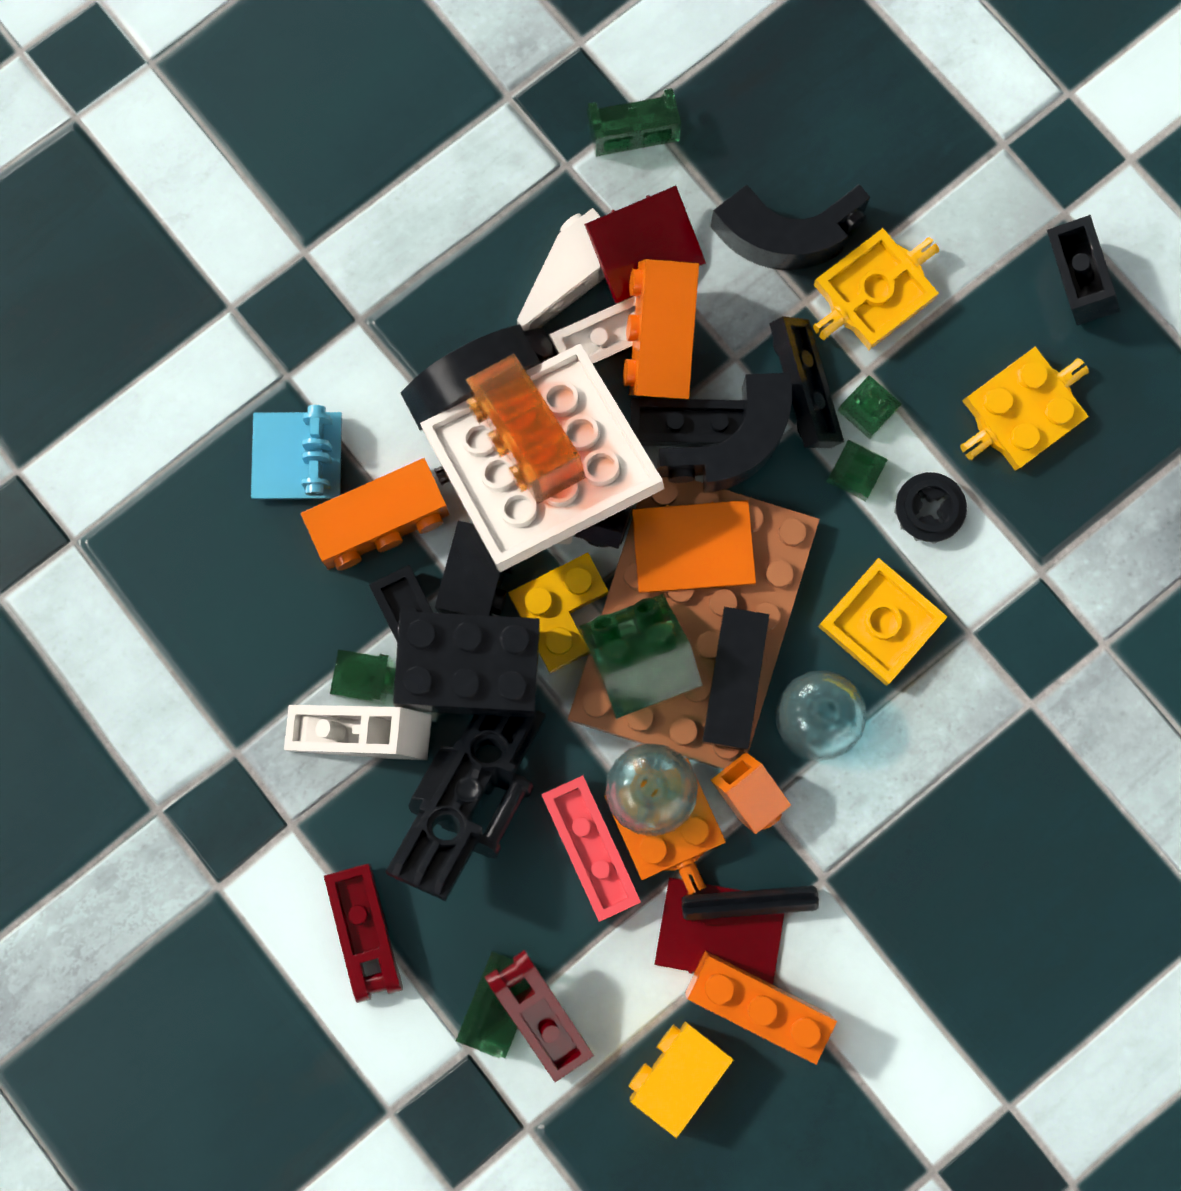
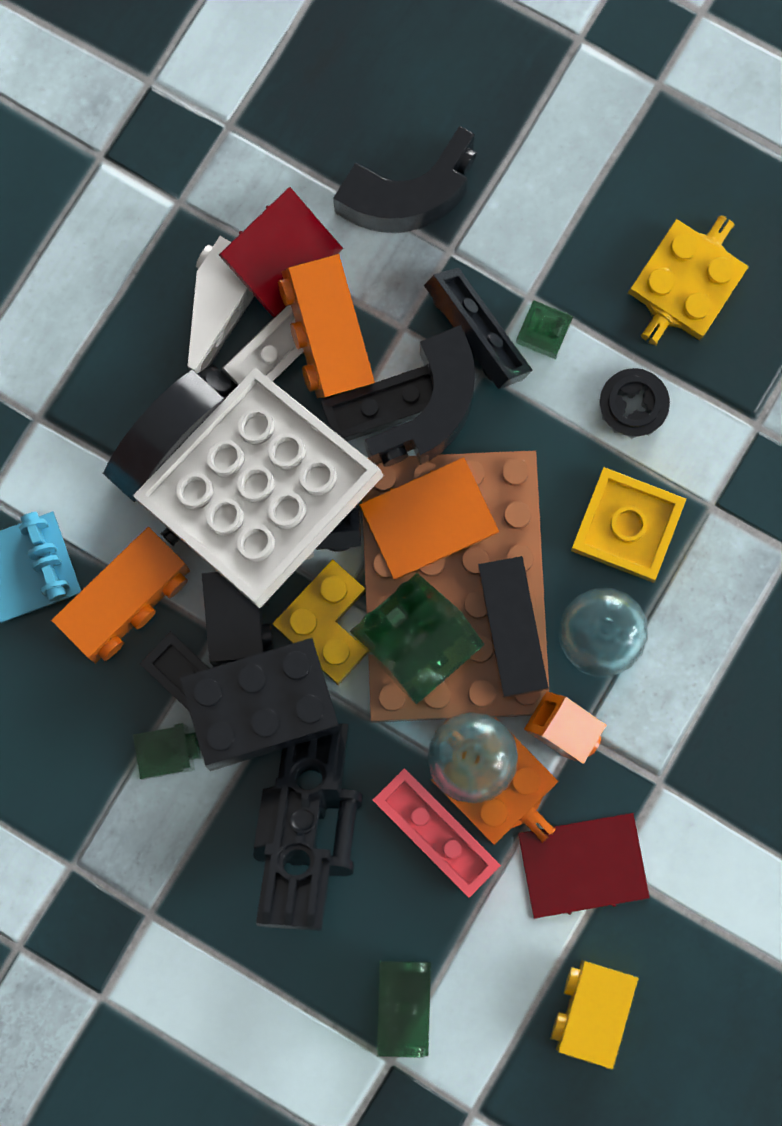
camera: 15 degrees left, 0 degrees up
white slope [284,705,432,760] -> none
dark red plate [324,863,403,1003] -> none
clear orange brick [466,354,586,504] -> none
dark red plate [485,950,594,1082] -> none
clear green hinge [587,88,681,156] -> none
black axle [681,885,819,921] -> none
orange brick [685,951,837,1065] -> none
yellow plate [813,228,939,350] -> none
clear green tile [826,439,888,502] -> none
black brick [1047,214,1120,326] -> none

